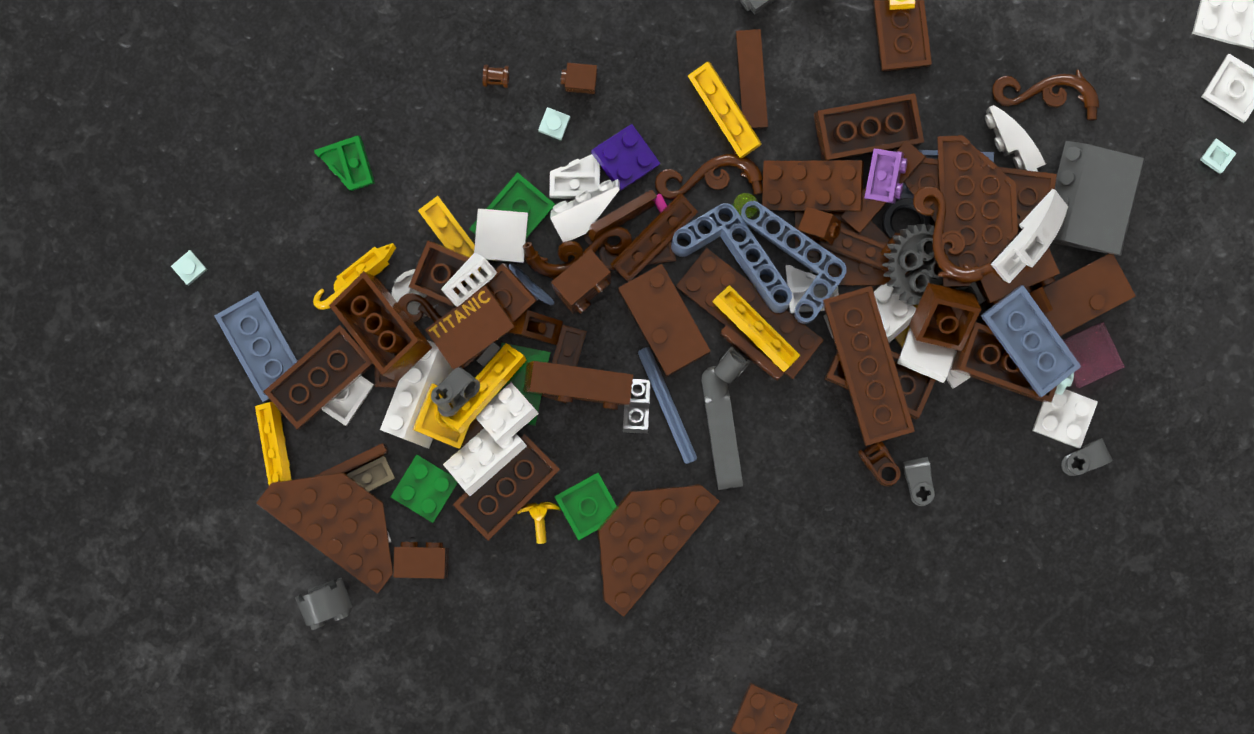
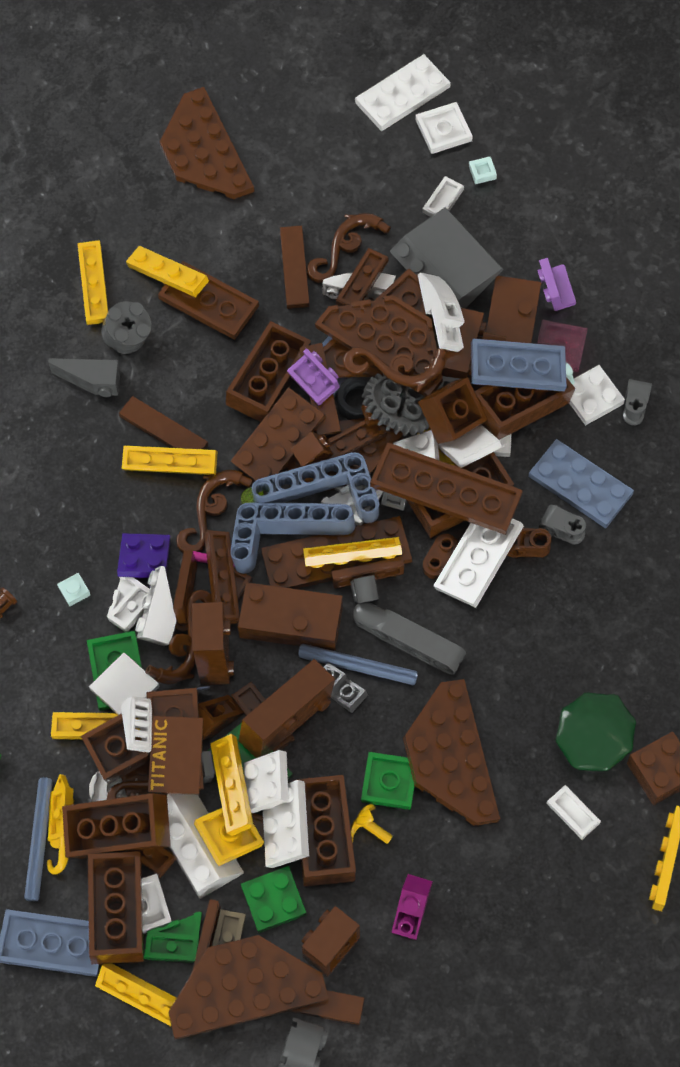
camera: 50 degrees left, 20 degrees down
dark grey piece [431,367,480,417] -> none
reddish brown brick [561,63,597,94] -> none
none -> sand blue axle [24,777,53,902]
none -> green wing [144,912,202,963]
none -> reddish brown tile [280,225,310,309]
none -> reddish brown tile [289,990,364,1025]
none -> reddish brown tile [336,248,389,306]
none -> magenta slope [391,874,433,940]
none -> white tile [422,176,464,217]
none -> reddish brown plate [423,534,458,579]
none -> white plate [434,519,524,608]
none -> sand blue plate [528,439,634,528]
none -> medium lavender bracket [537,258,576,311]
none -> white tile [547,785,601,840]
none -> dark green piece [556,692,636,771]

